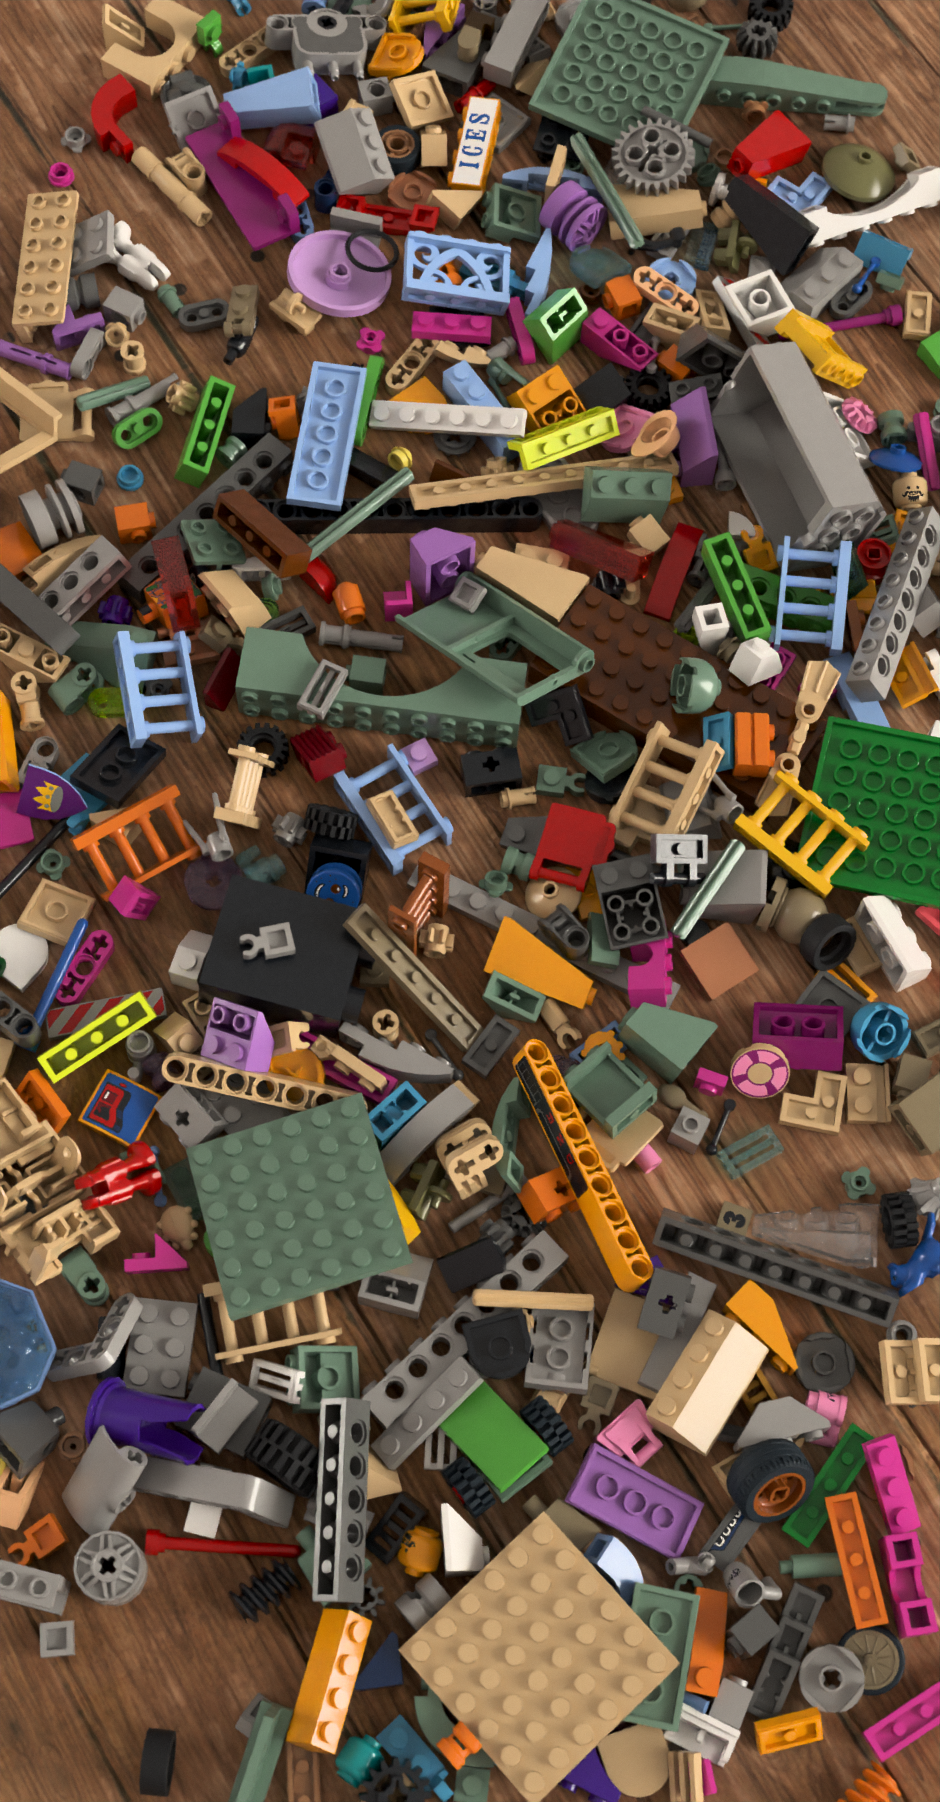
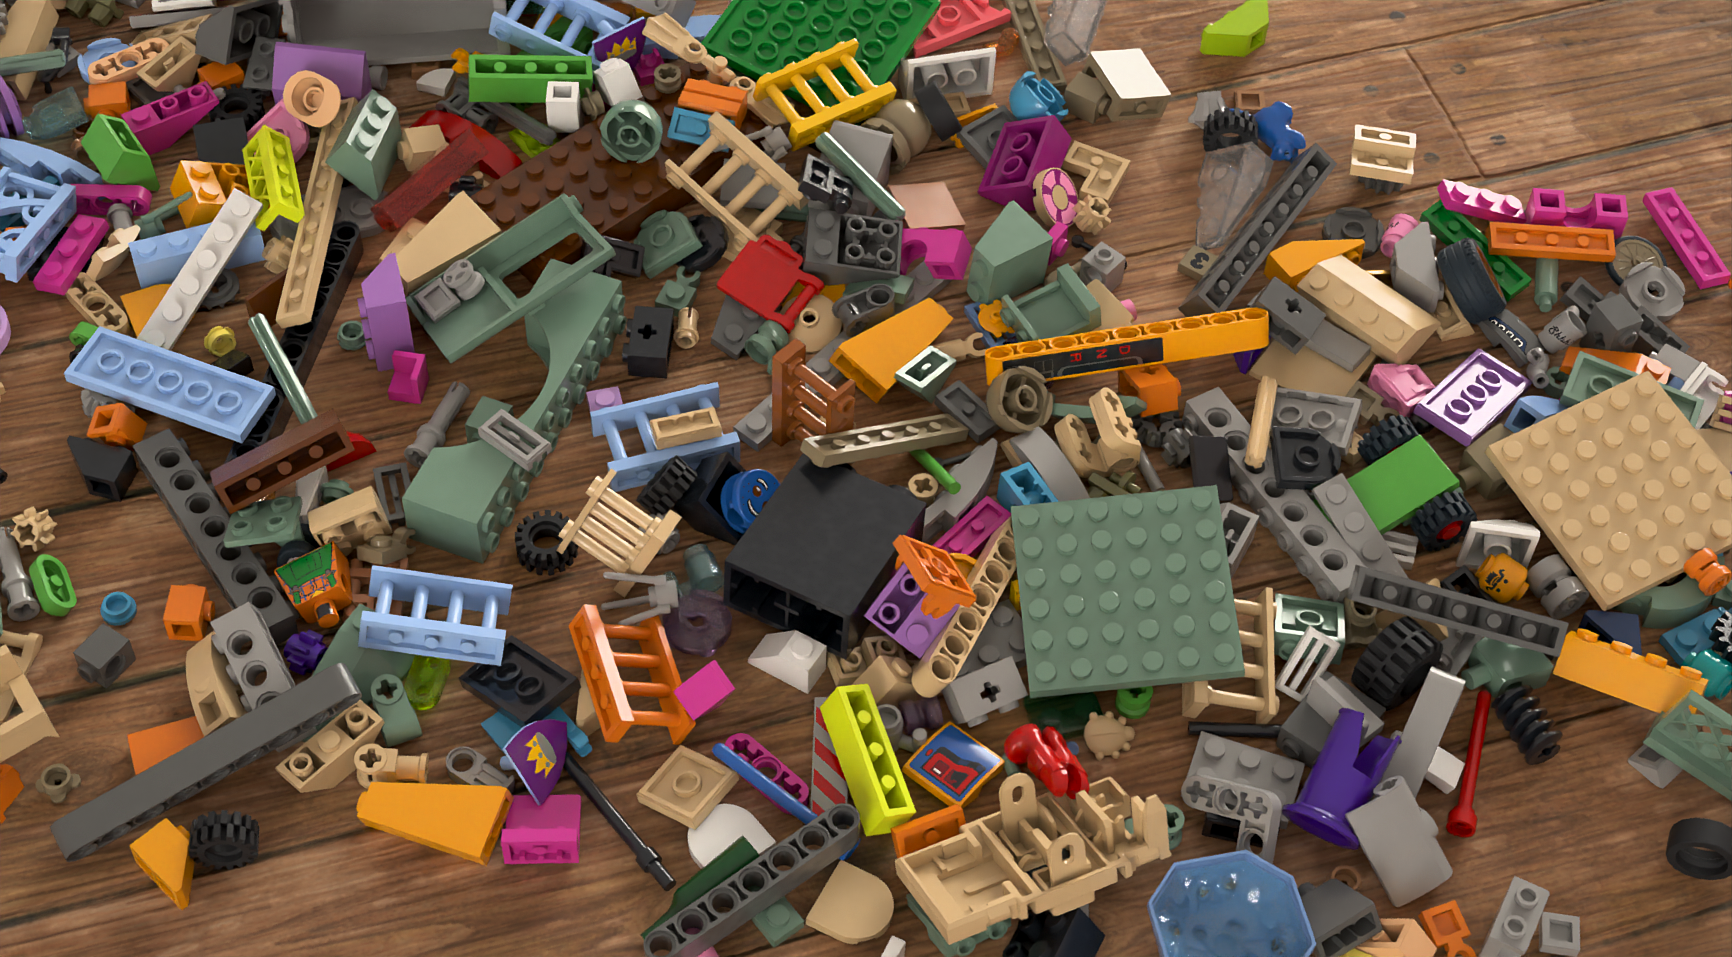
camera: 75 degrees left, 15 degrees down
light grey wheel [18,478,85,550] -> none
sand green plate [36,848,71,881] -> none
light grey wheel [73,1530,148,1607] -> none
dark pink slope [124,1233,190,1275] -> none
clear red slope [151,535,201,633] -> none
bright green brick [174,375,236,488] -> none
dark red slope [203,647,241,712] -> none
sand green wheel [215,436,248,469] -> none
light grey plate [239,922,295,960] -> none
dark red brick [290,725,347,783] -> none
tan hinge [310,1034,388,1094] -> none
orange brick [332,582,366,625] -> none
dark pink plate [356,327,385,354] -> none
clear light blue tile [683,221,719,271] -> none
clear light blue tile [717,1124,784,1180] -> none
light orange plate [754,1707,823,1755] -> none
sand green plate [841,1167,876,1200] -> none
tan plate [844,1063,892,1125] -> none
light grey plate [886,1320,918,1340] -> none
none -> light grey wheel [443,259,485,300]
none -> shield [592,16,646,71]
none -> dark tan bush [654,64,681,94]
none -> orange piece [892,535,977,619]
none -> bright green bar [908,449,961,495]
none -> dark tan cylinder [986,366,1053,434]
none -> tan gear [1073,194,1111,235]

